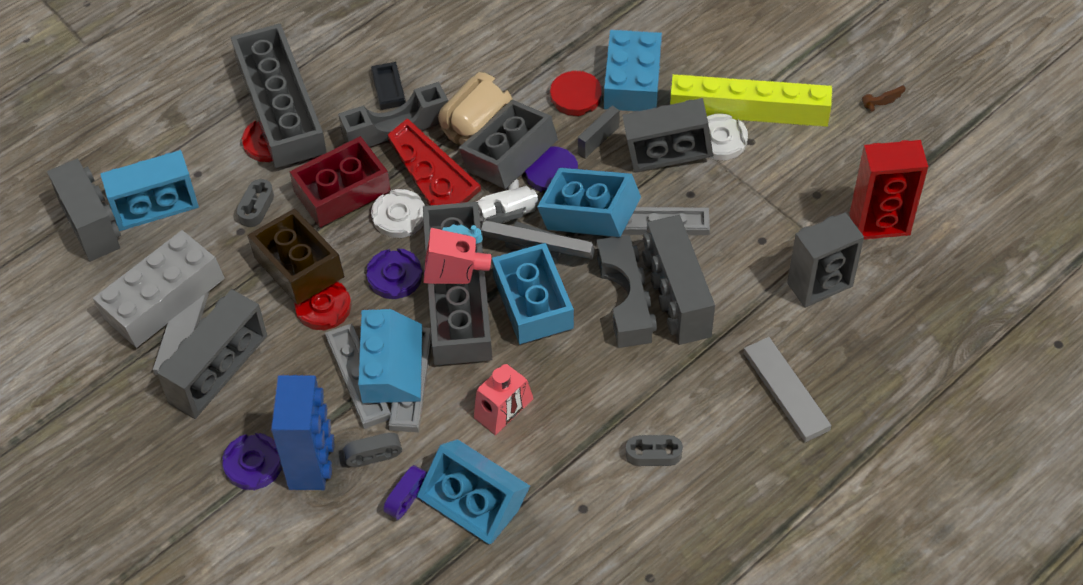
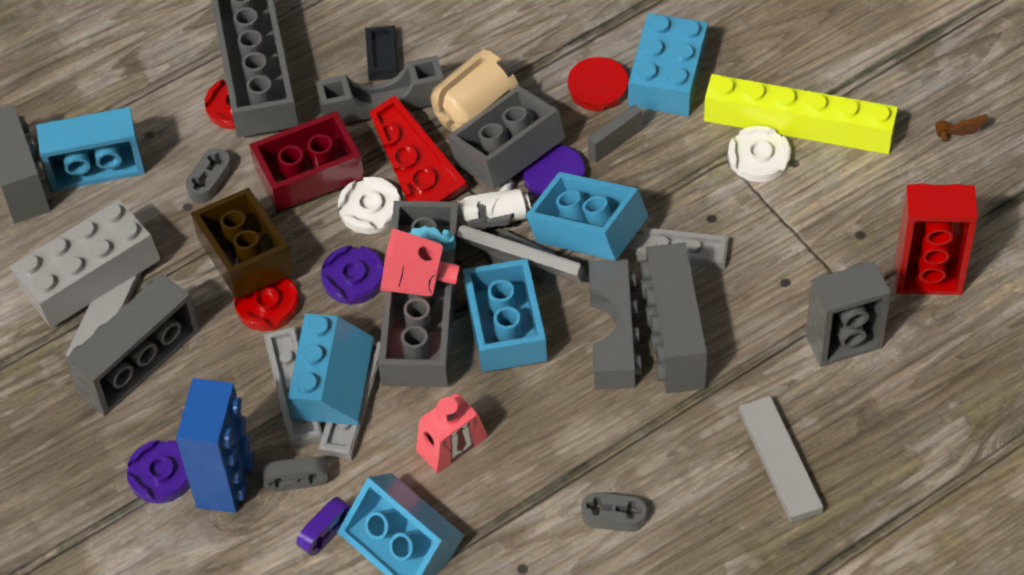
camera: 10 degrees right, 0 degrees up
dark grey brick [622,98,714,173] -> none

